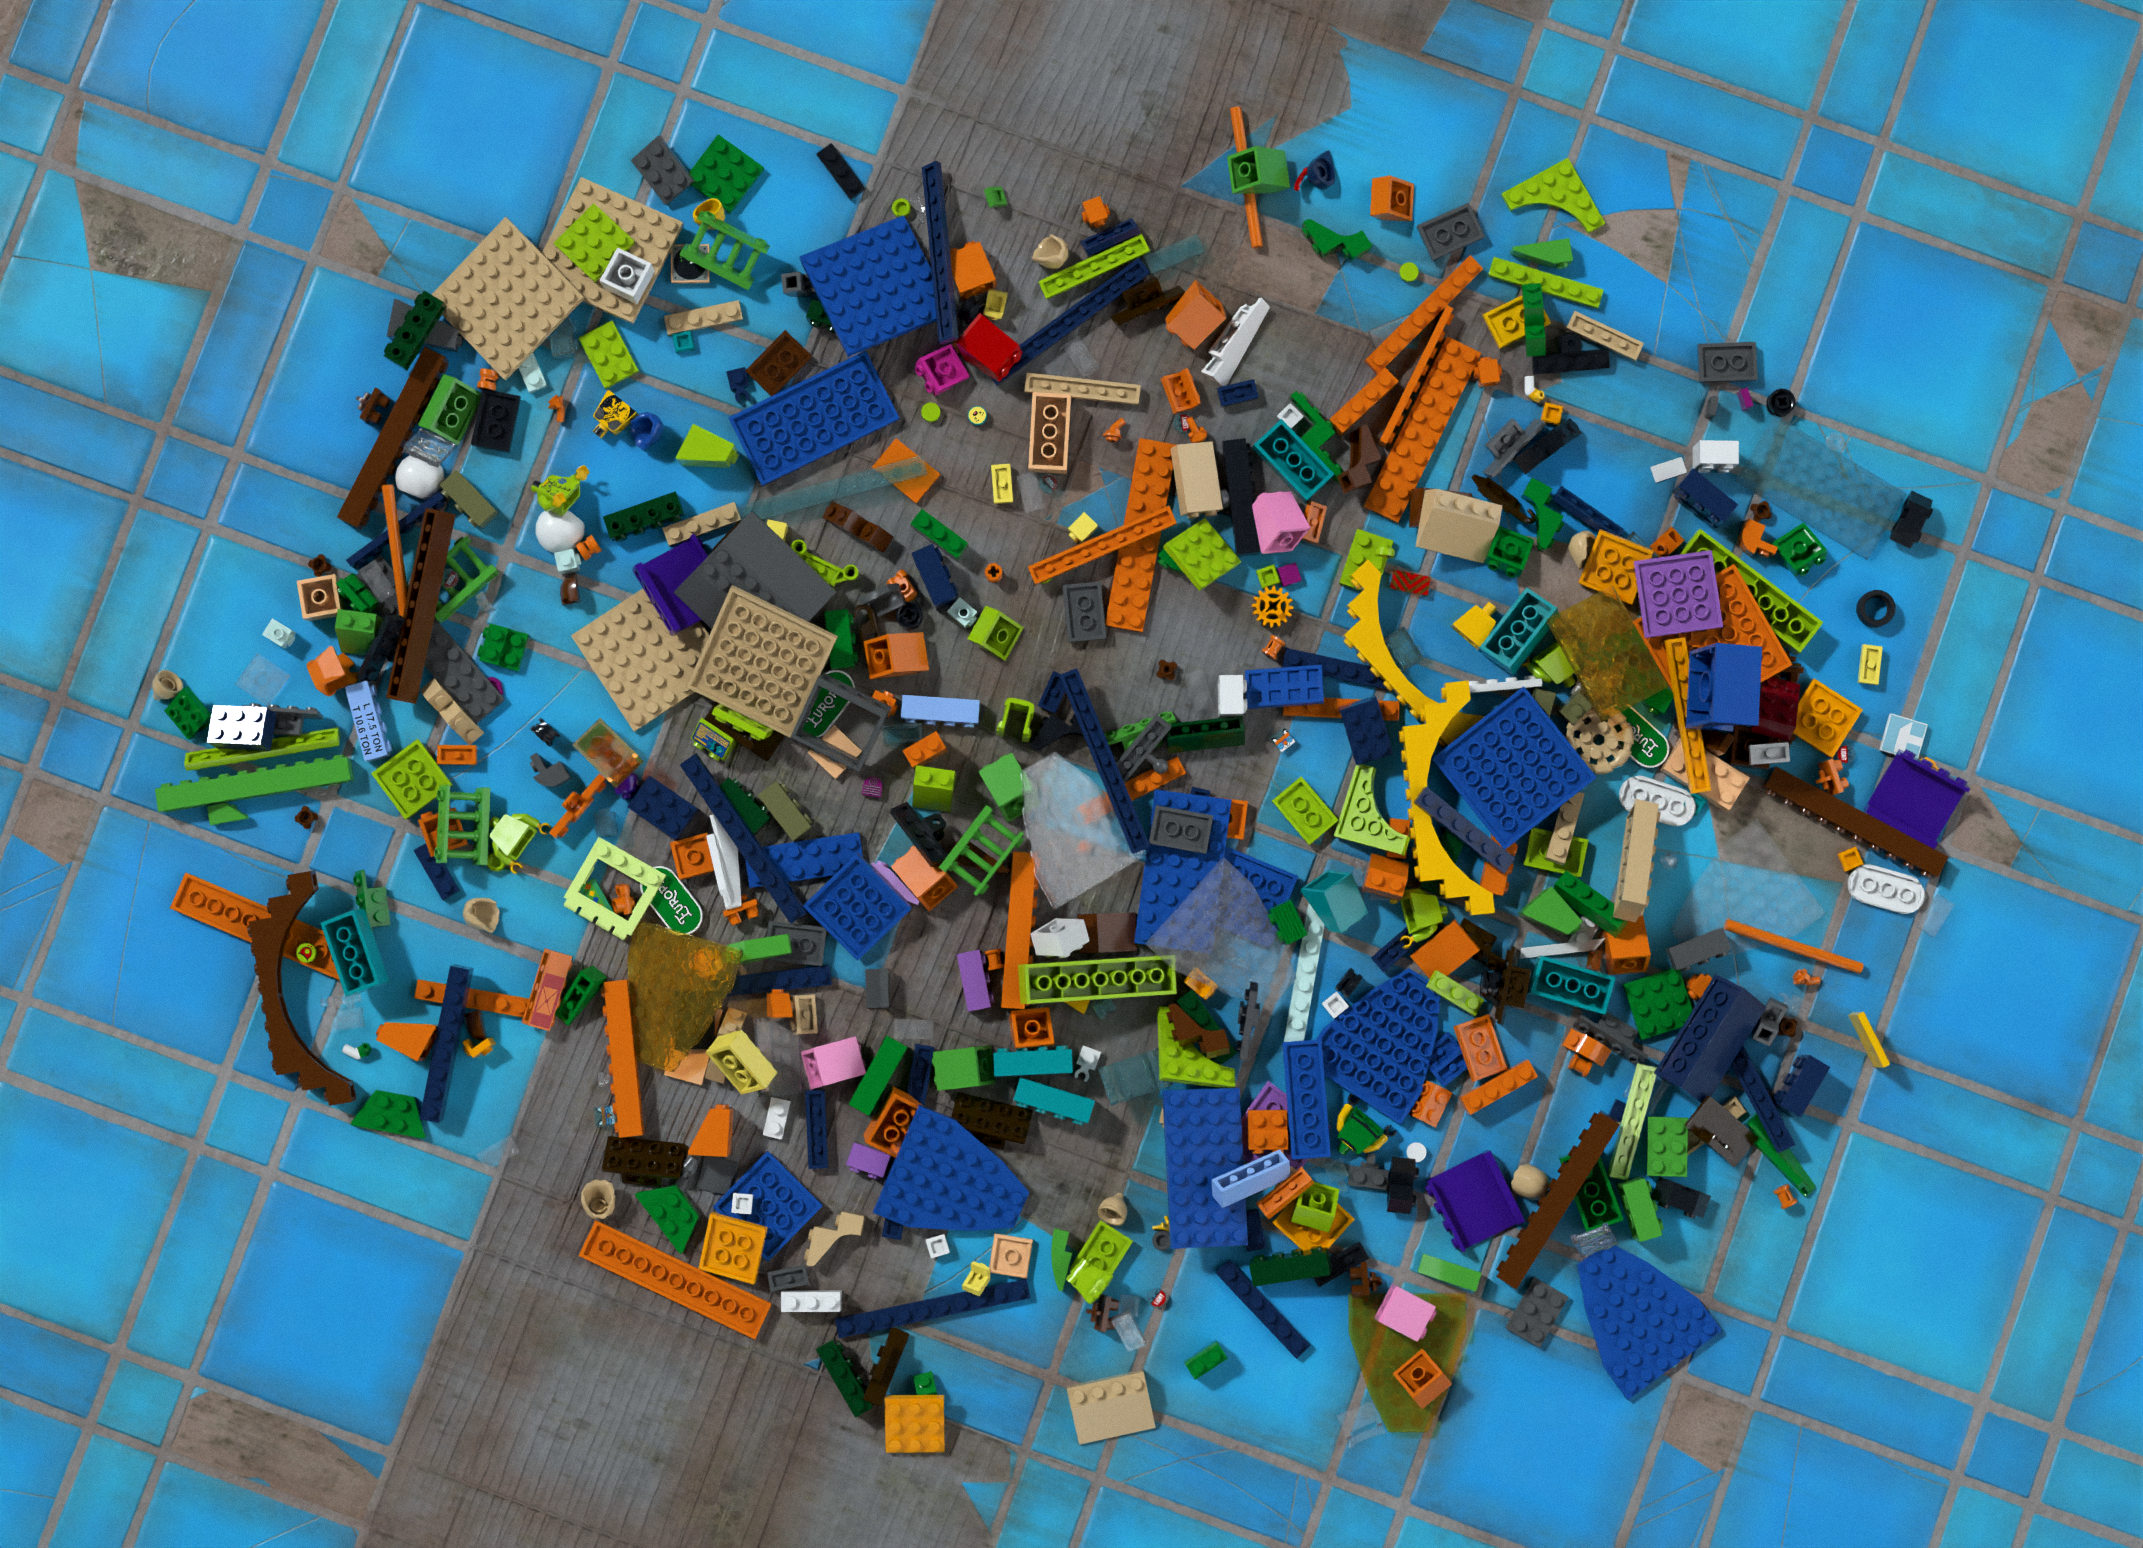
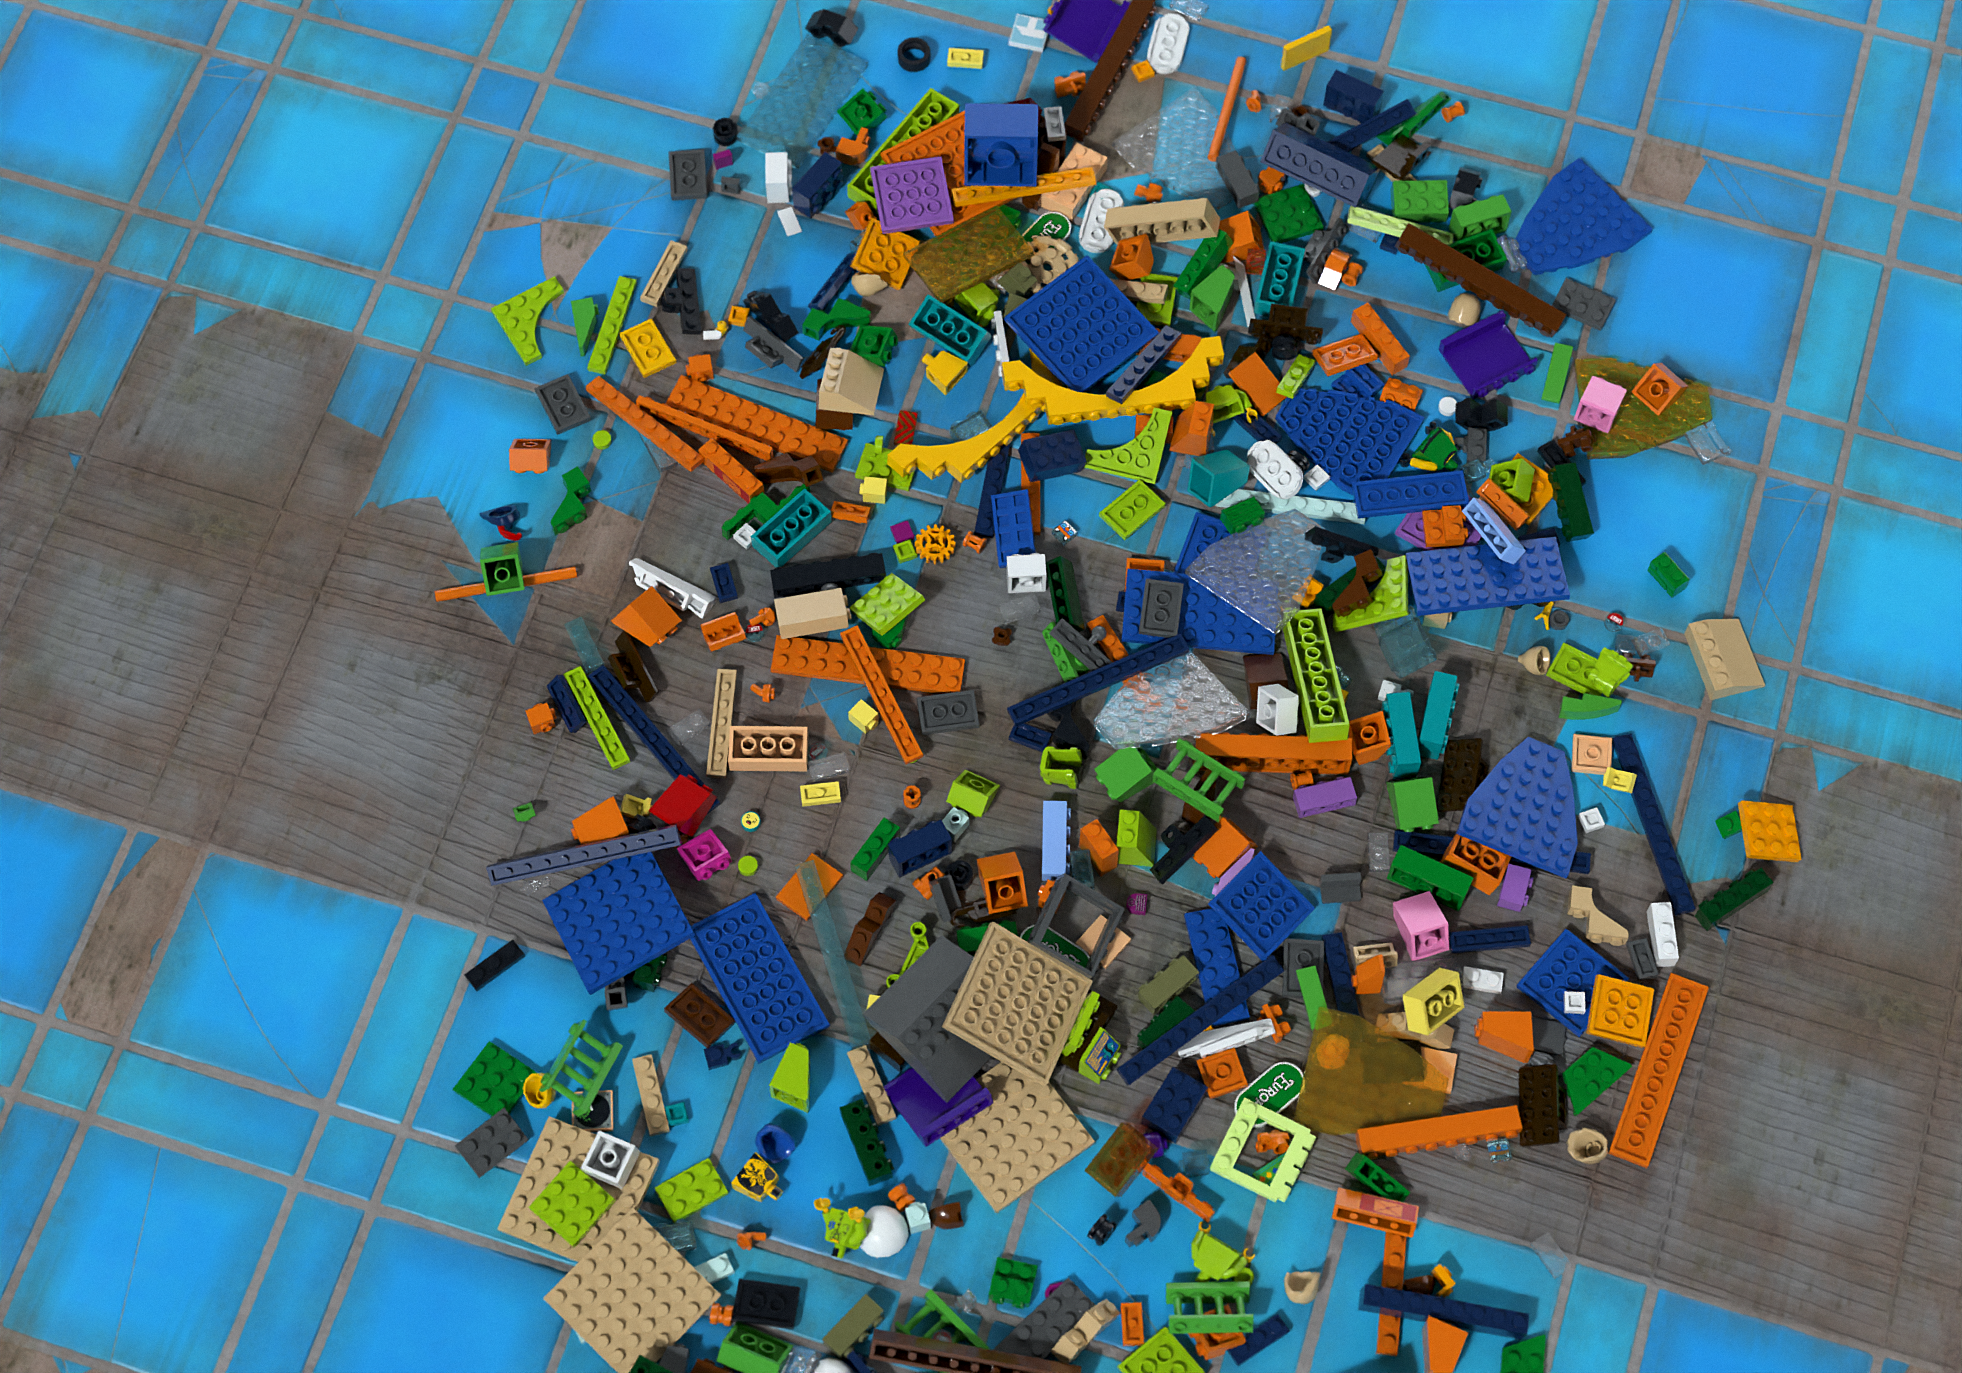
camera: 90 degrees left, 20 degrees down
dark brown bracket [863,1327,909,1407] -> none
lime tile [892,198,911,218] -> none
tan hair [1032,234,1069,269] -> none
dark blue plate [1215,1259,1311,1359] -> none
bright pink slope [1252,491,1310,554] -> none
green arch [1522,283,1546,357] -> none
light orange plate [1793,678,1863,758] -> none
tile [1835,745,1856,764] -> none
none -> light yellow brick [859,477,887,504]
none -> orange slope [1109,234,1154,281]
none -> orange plate [1134,183,1163,204]
none -> white tile [1246,440,1303,499]

